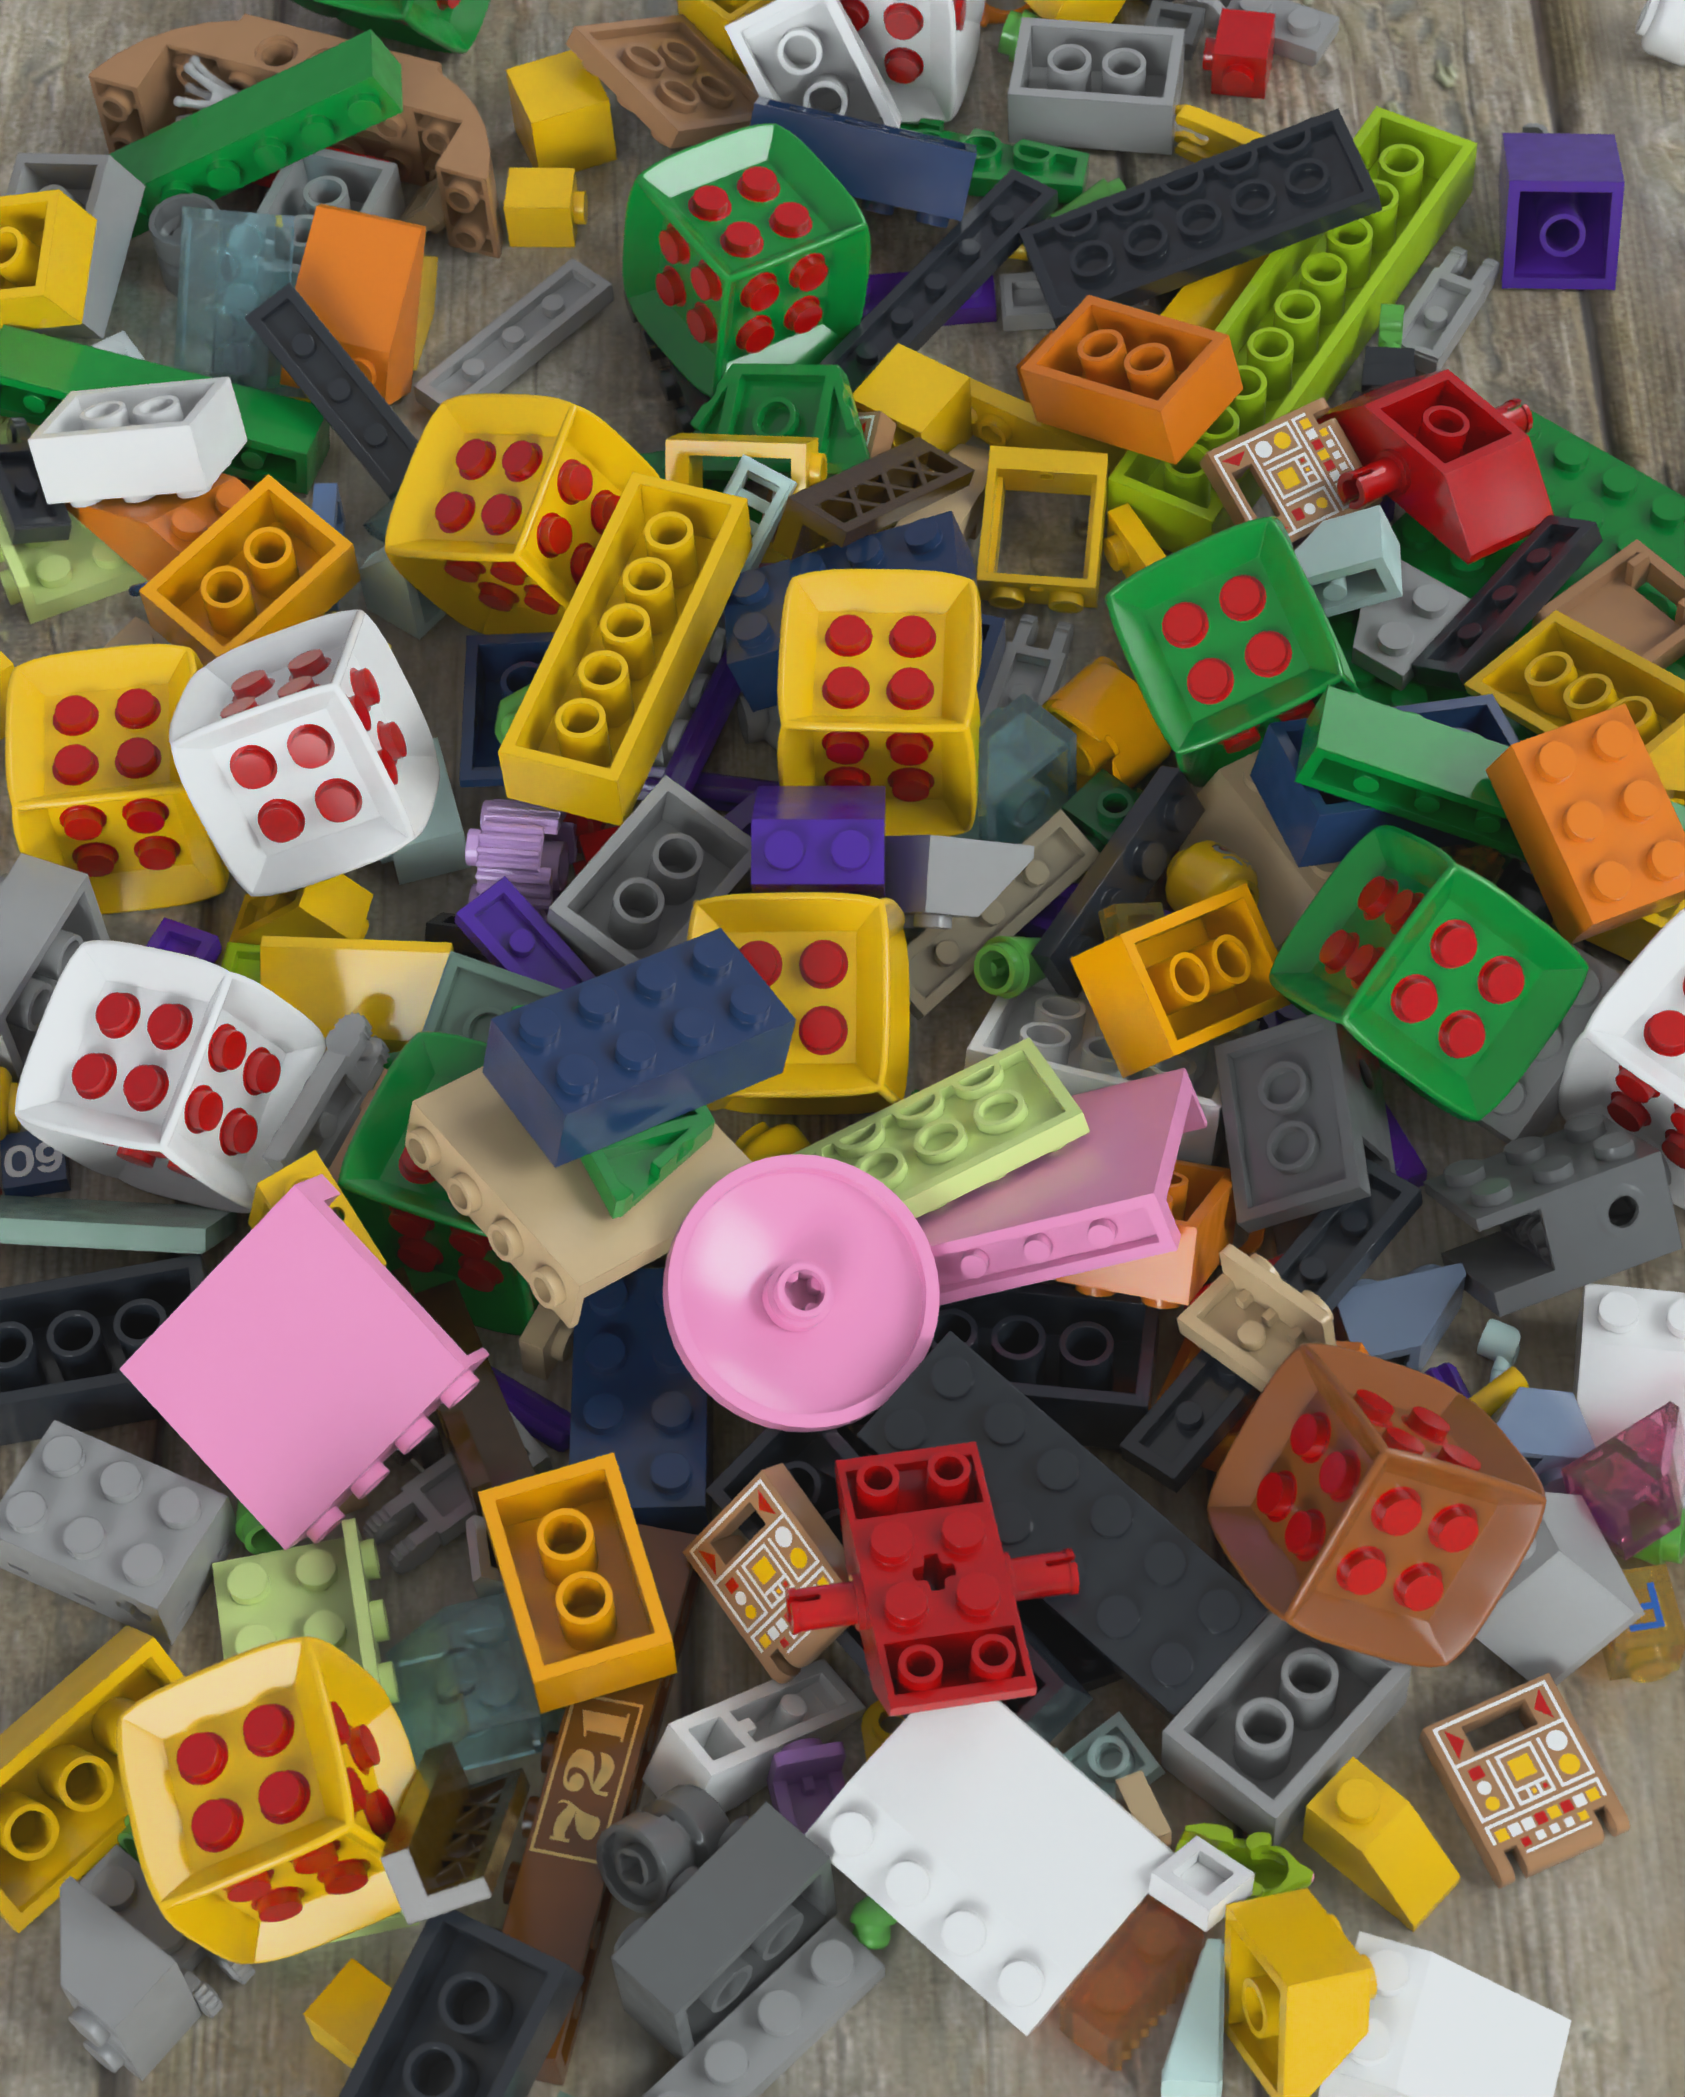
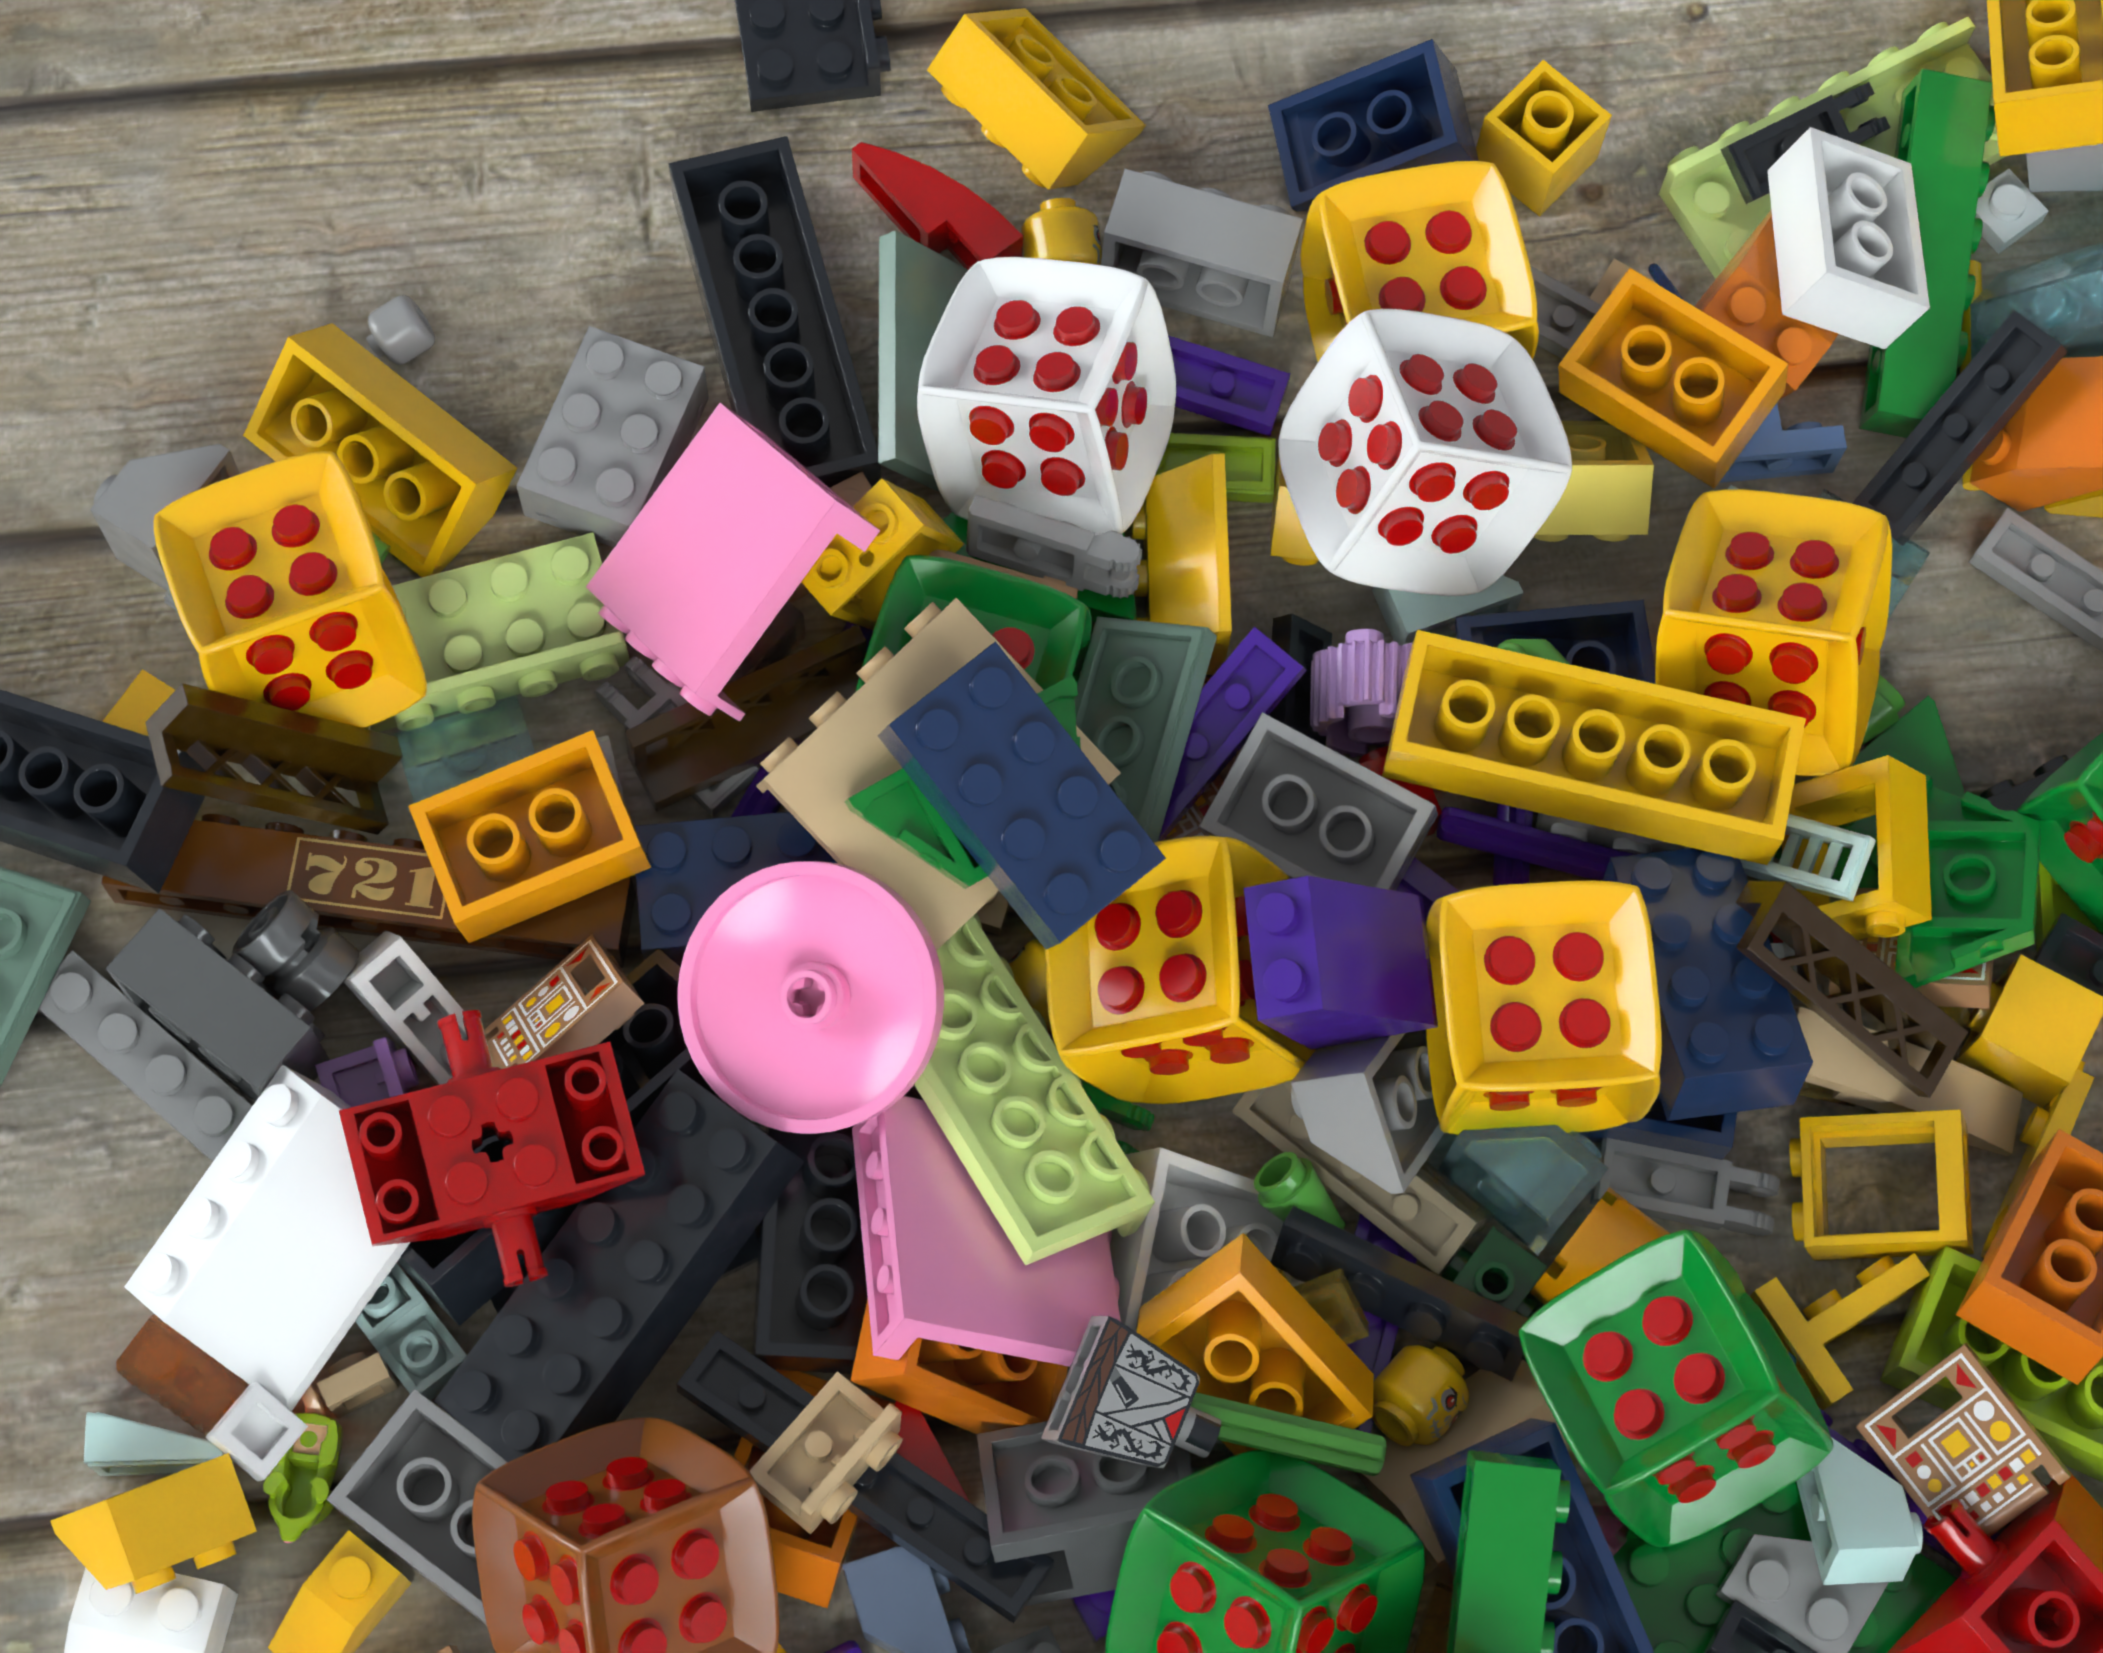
camera: 75 degrees right, 15 degrees up
none -> torso [1041,1316,1221,1468]
none -> bright green axle [1191,1392,1387,1476]

